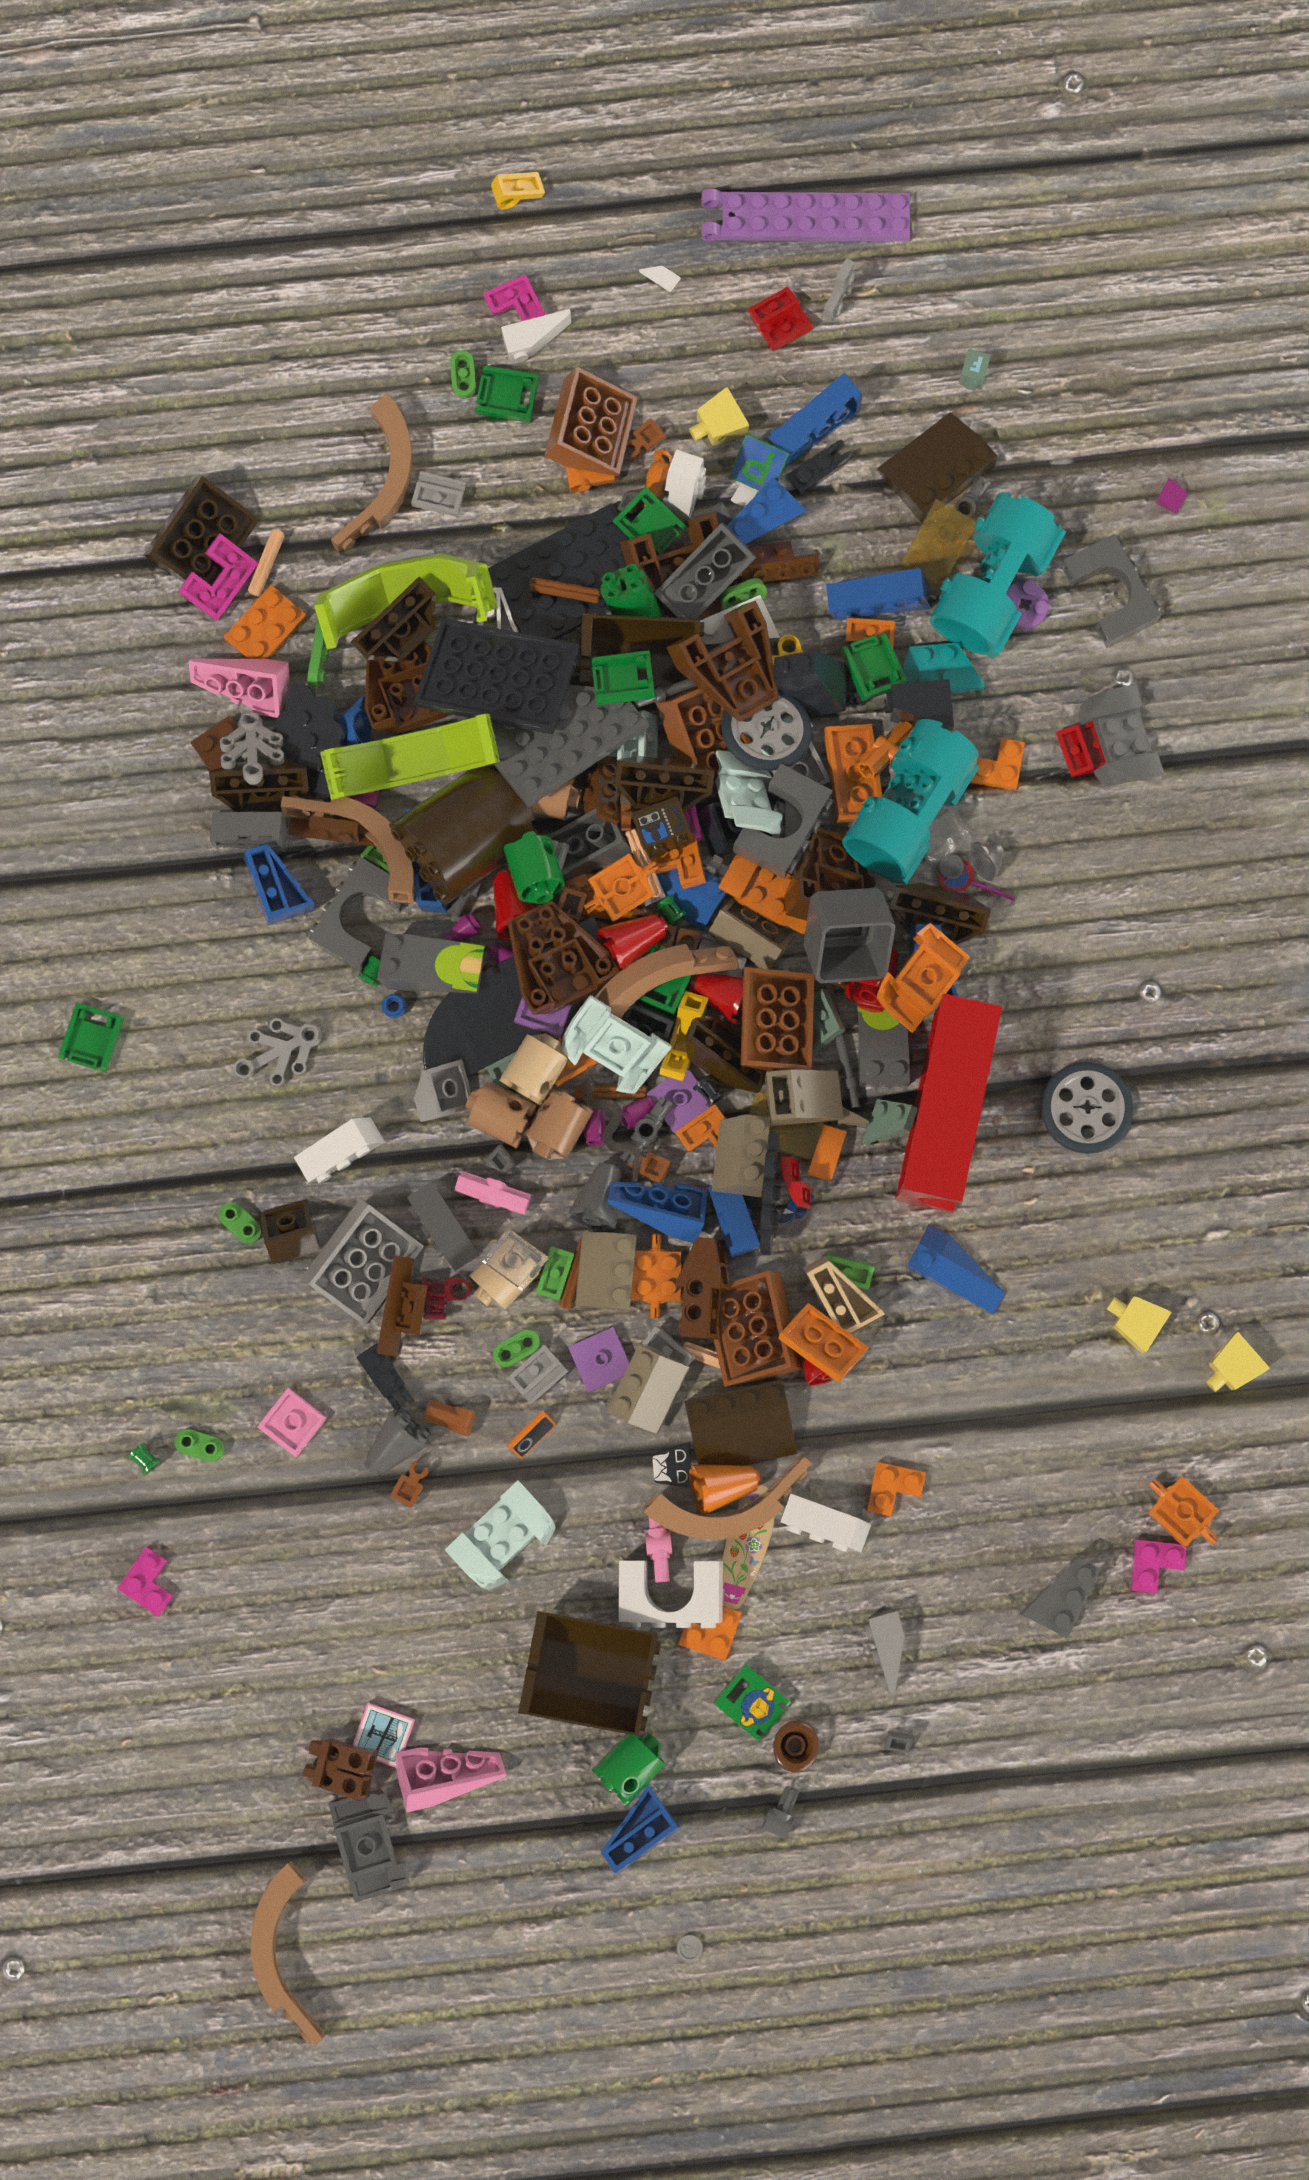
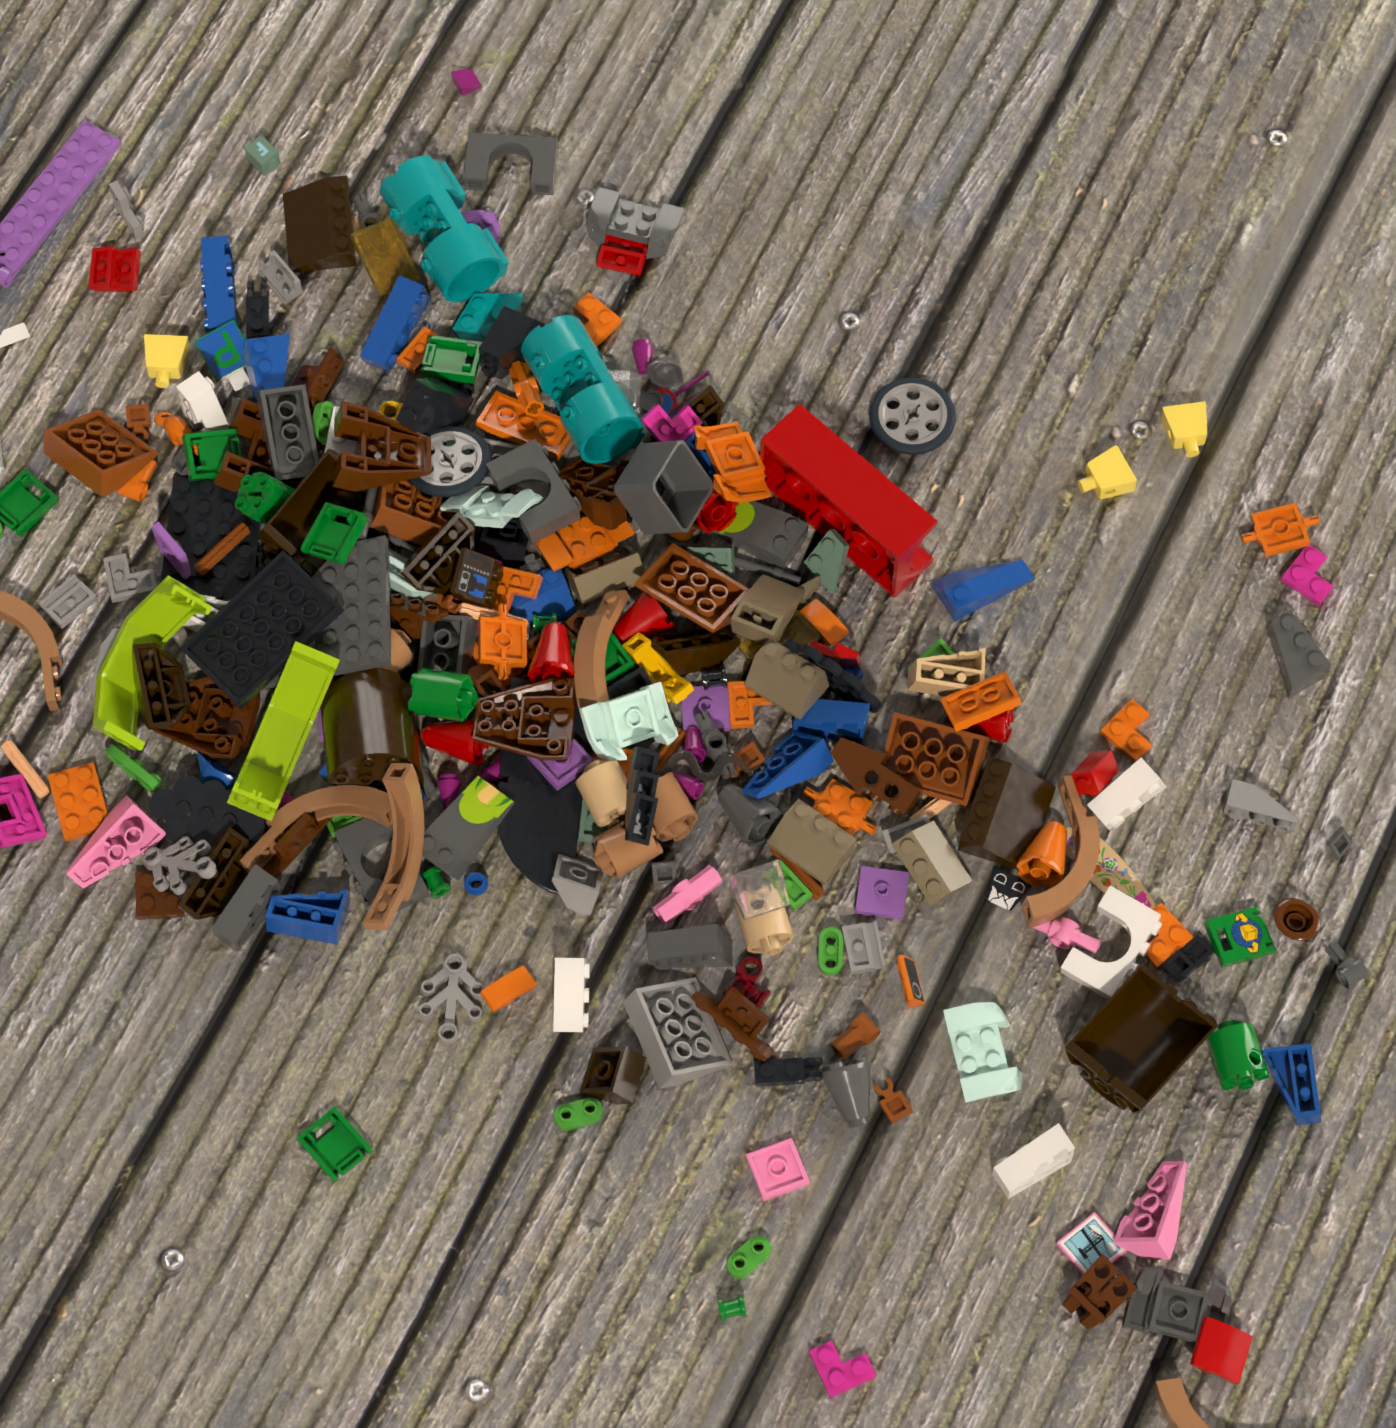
camera: 60 degrees left, 15 degrees down
none -> light grey plate [103,553,157,603]
none -> medium lavender plate [152,522,192,579]
none -> light grey hinge [258,250,303,305]
none -> medium nougat arch [363,763,424,930]
none -> orange slope [480,965,537,1013]
none -> black slope [625,747,659,846]
none -> magenta cone [631,339,654,375]
none -> dark pink plate [640,404,703,442]
none -> white wedge [992,1123,1075,1199]
none -> red brick [1071,750,1119,796]
none -> black slope [1162,934,1215,983]
none -> red slope [1190,1317,1253,1384]

